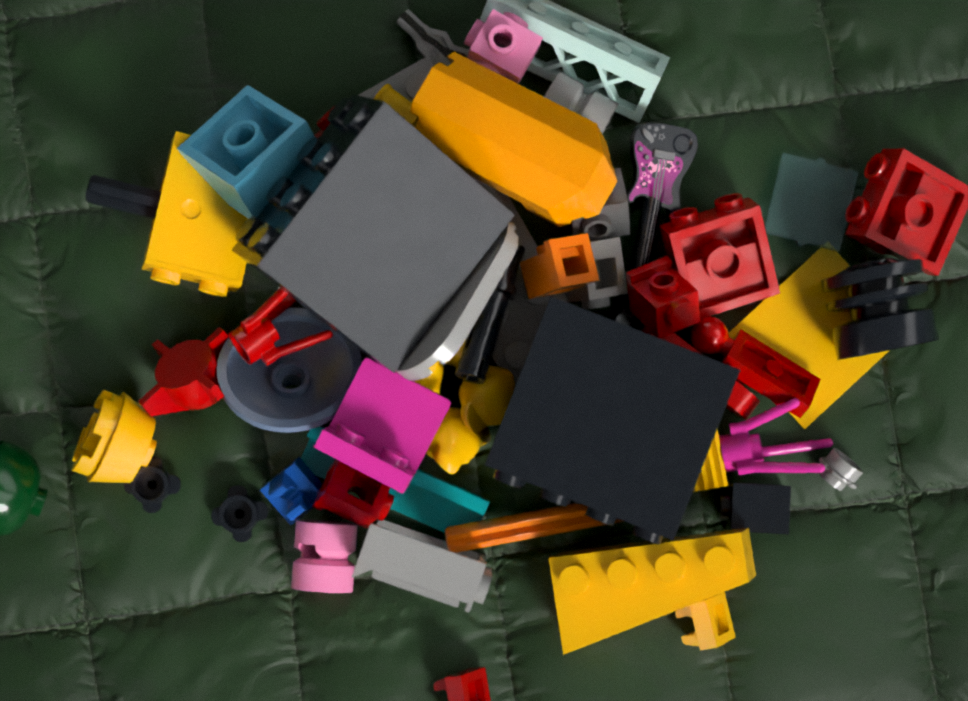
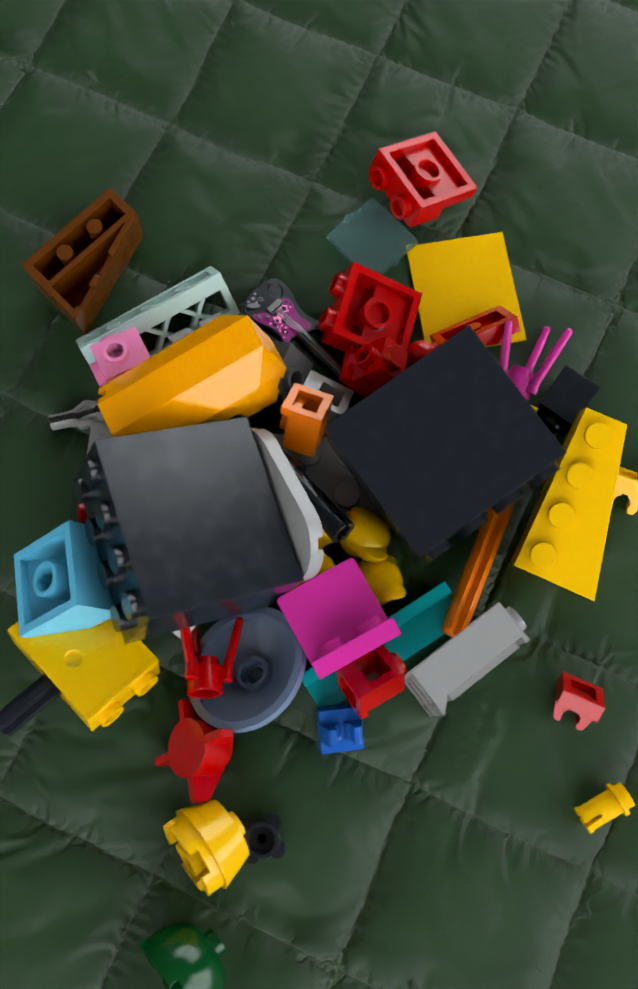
camera: 55 degrees left, 10 degrees down
black plate [211,485,269,542] -> none
bright pink wheel [291,520,358,593] -> none
light grey plate [819,448,864,491] -> none
black wheel [821,258,939,360] -> none

